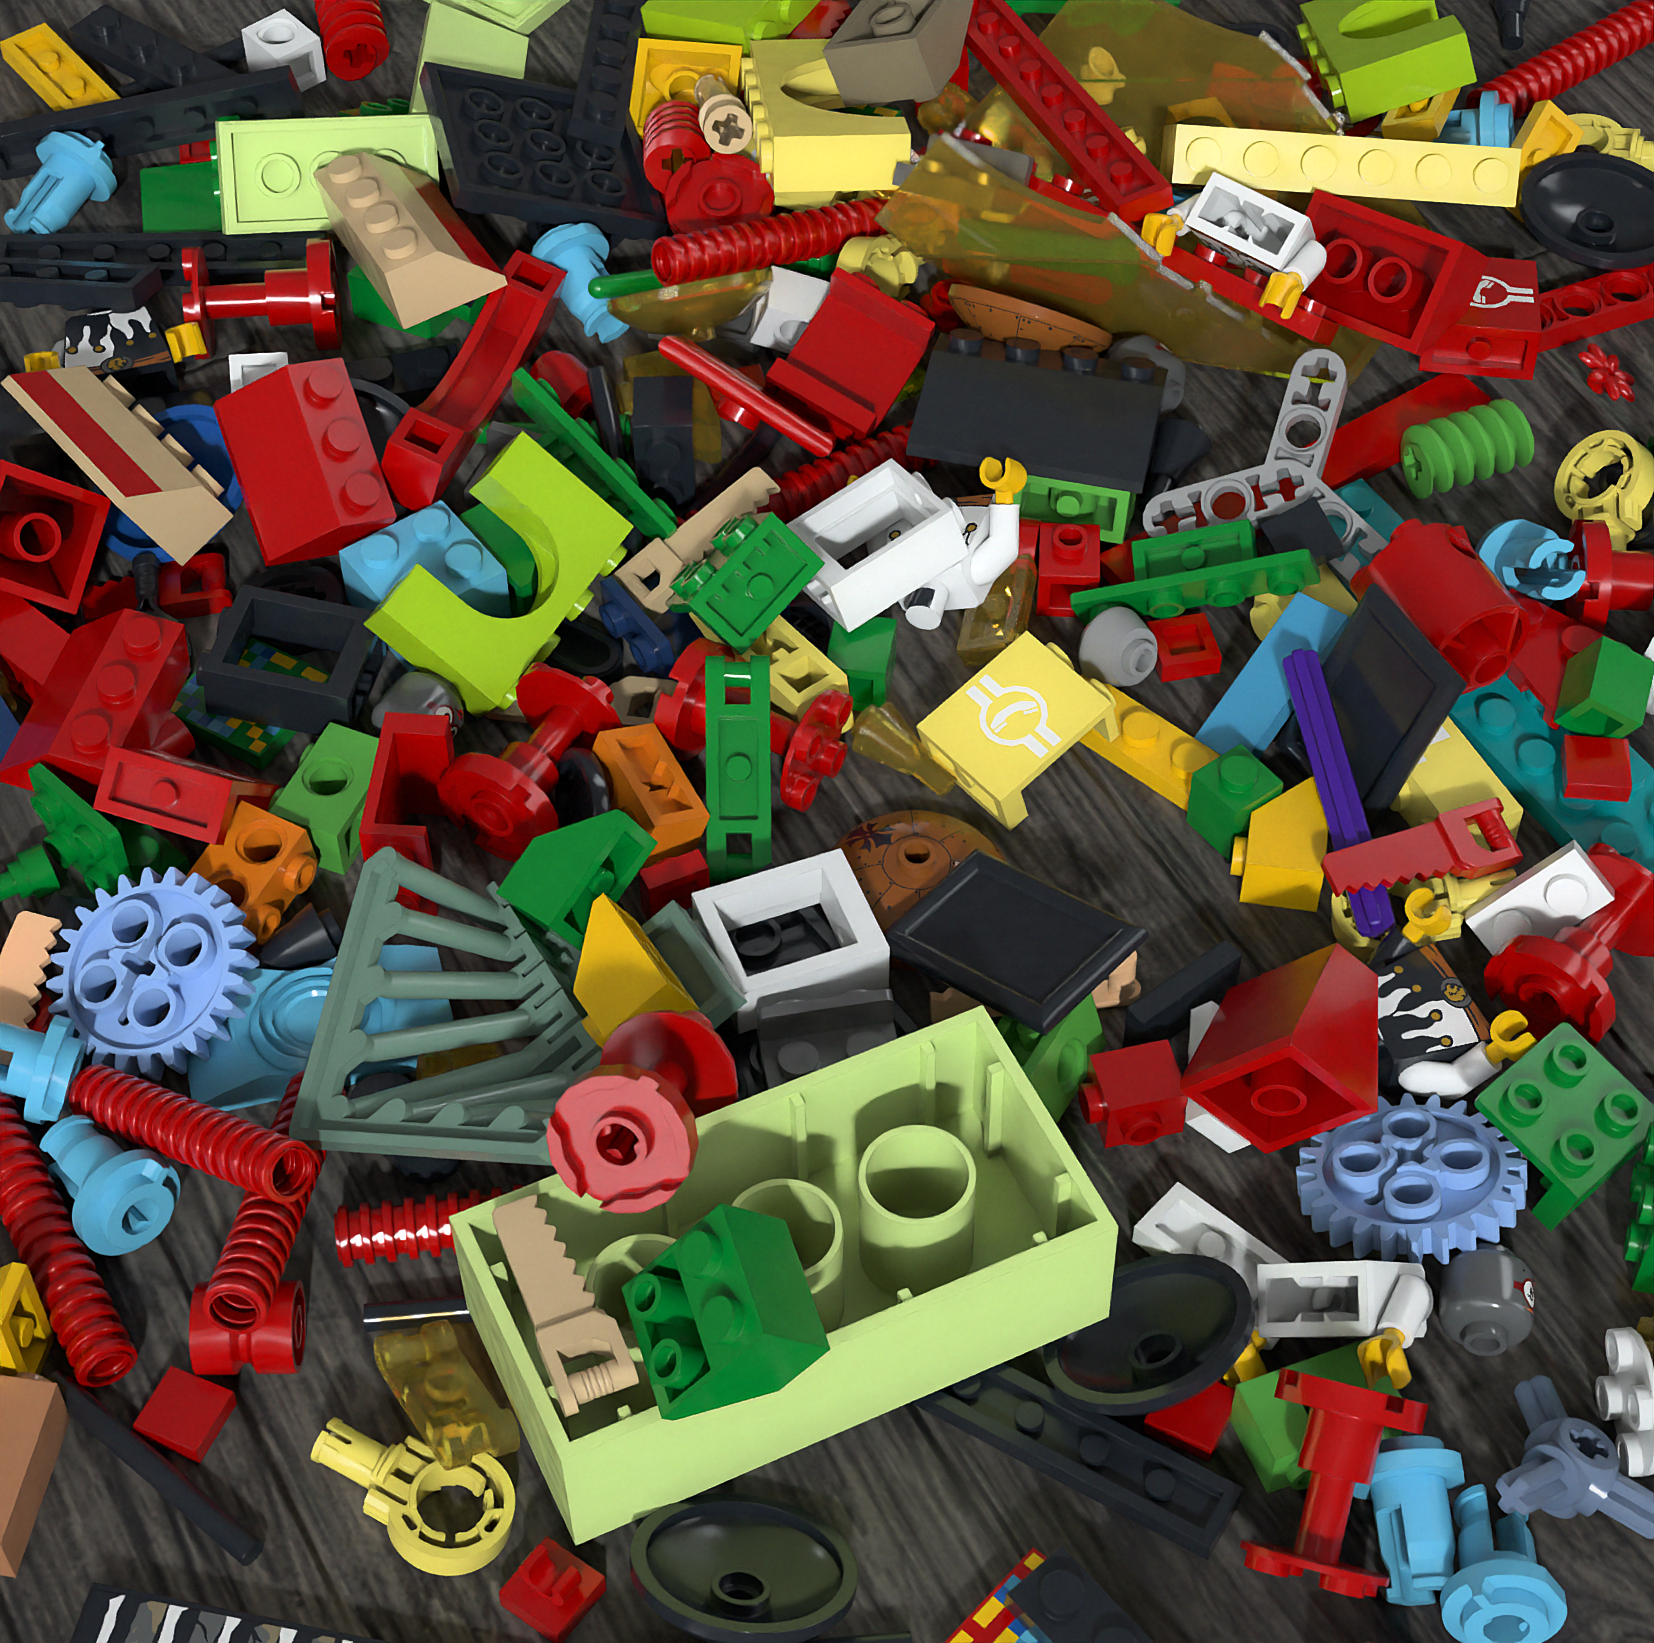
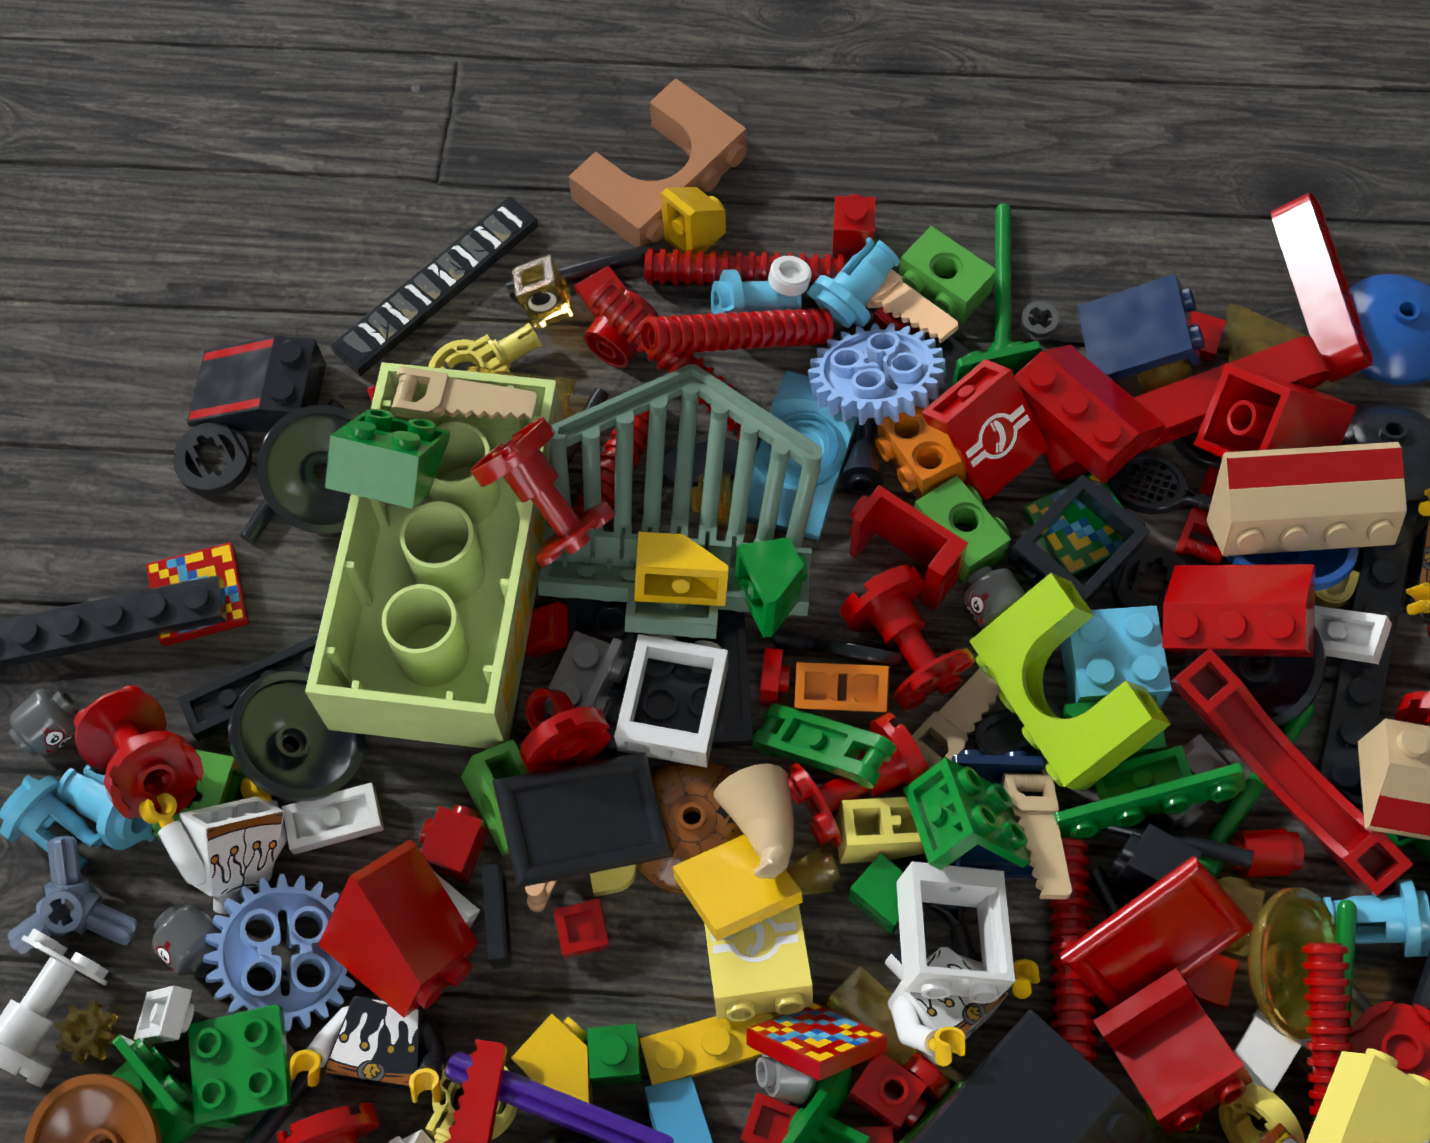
camera: 125 degrees right, 15 degrees up
none -> white plate [133,985,194,1044]
none -> clear yellow brick [512,255,573,329]
none -> red tile [519,688,611,773]
none -> red plate [553,898,610,959]
none -> yellow tile [672,835,803,942]
none -> tan hat [713,763,794,879]
none -> red tile [746,1002,887,1081]
none -> white tile [768,256,812,296]

